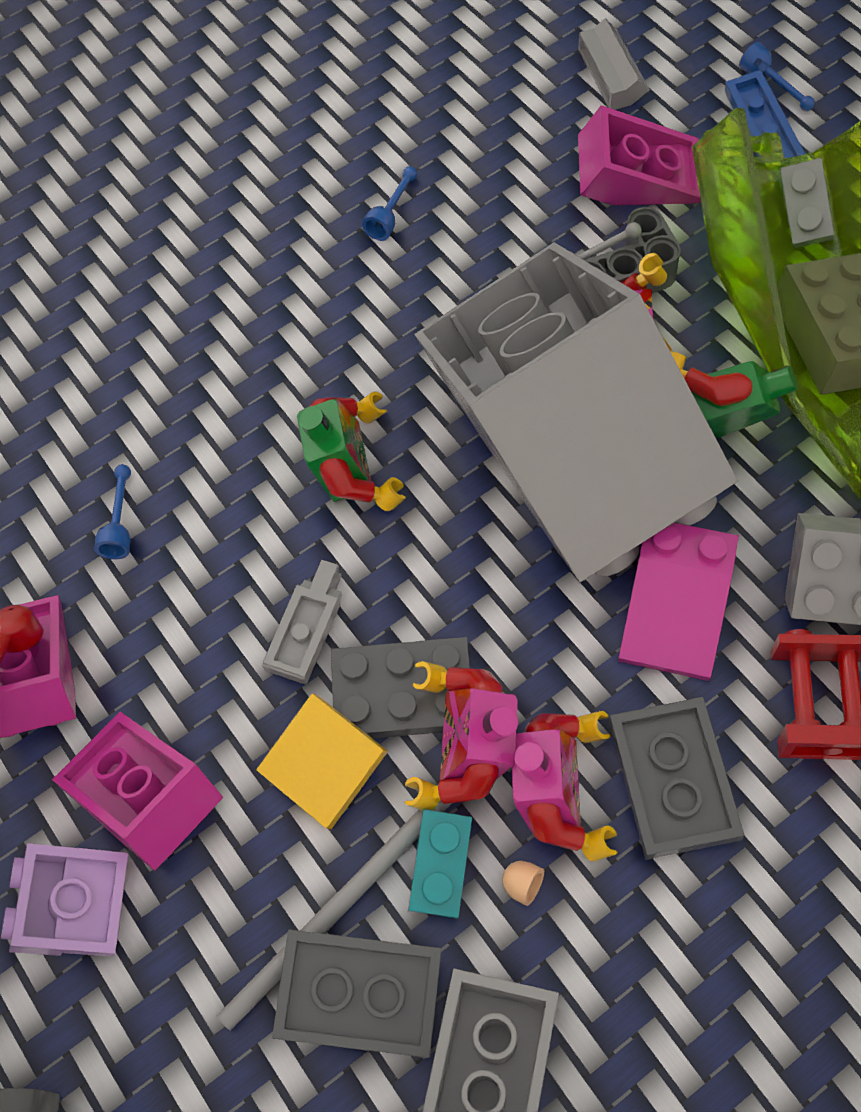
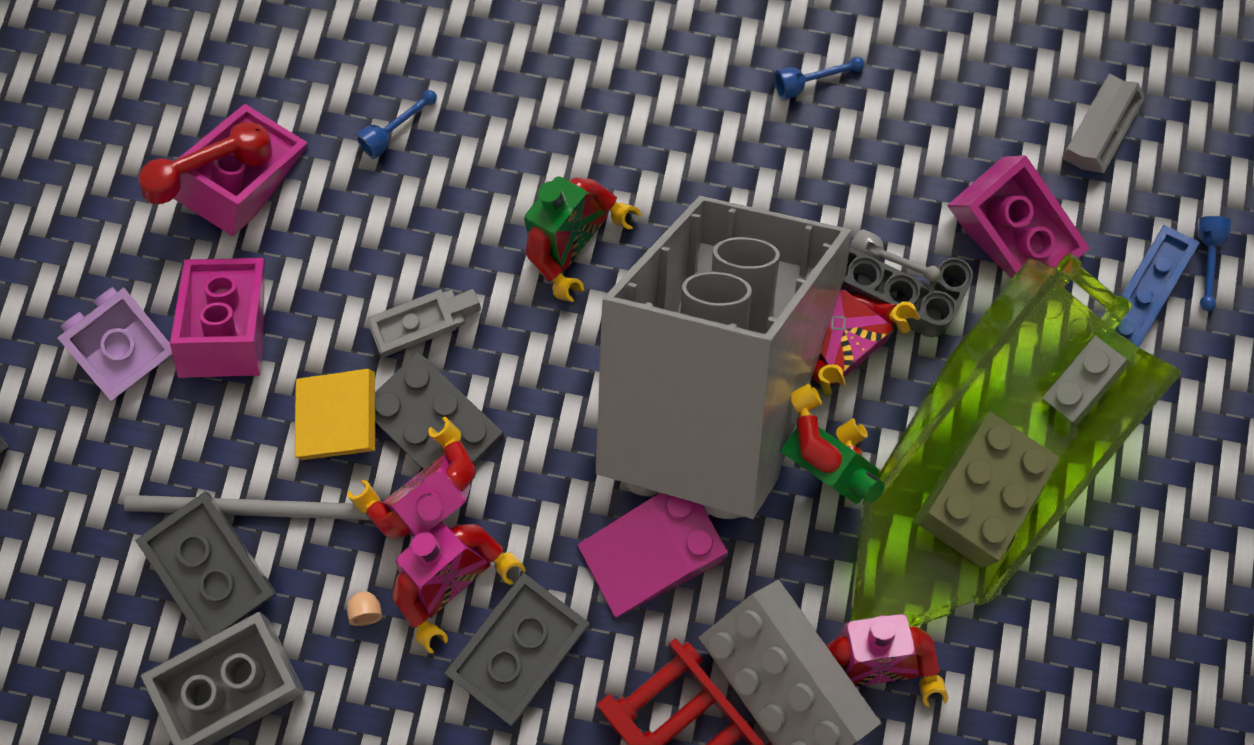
camera: 40 degrees right, 10 degrees up
teal plate [408,809,472,919] -> none

